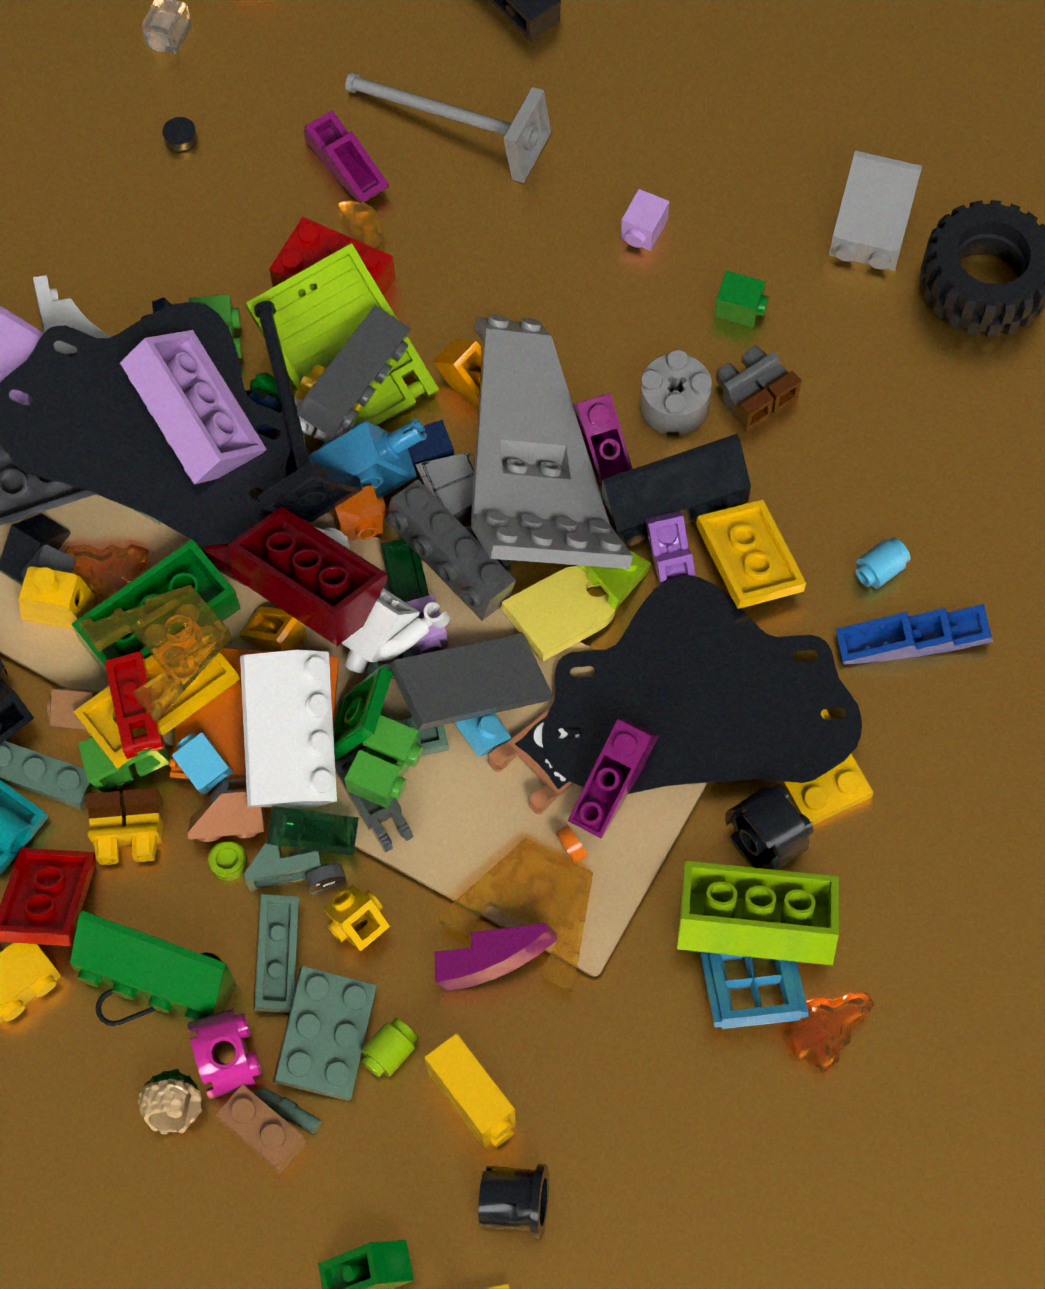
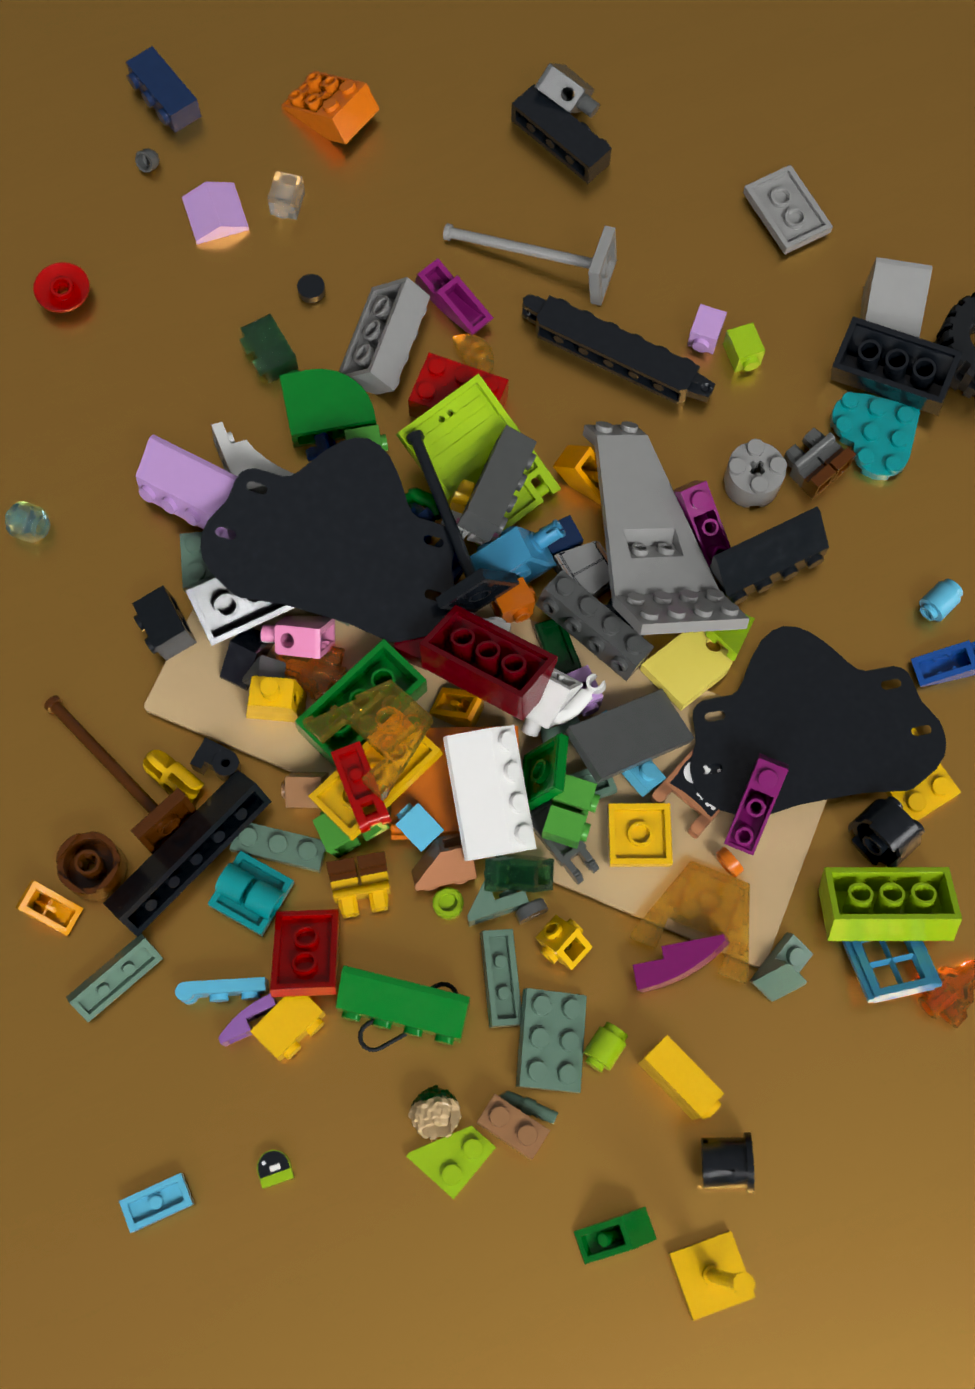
camera: 10 degrees left, 5 degrees up
lavender slope [120,330,267,484] -> none
dark pink brick [187,1008,262,1099] -> none
medium lavender slope [645,511,696,585] -> none
yellow plate [696,499,806,609] -> none
green brick [714,270,769,327] -> none
none -> lavender slope [182,182,249,244]
none -> clear green brick [239,314,298,383]
none -> bright pink torso [261,616,335,659]
none -> green brick [279,369,377,448]
none -> light grey slope [339,277,430,395]
none -> lime wing [406,1125,496,1199]
none -> black hinge [522,294,715,404]
none -> yellow plate [607,803,673,867]
none -> lime brick [723,323,765,372]
none -> light grey plate [743,165,833,255]
none -> sand green slope [750,932,813,1002]
none -> teal plate [830,392,921,480]
none -> black slope [831,316,963,416]

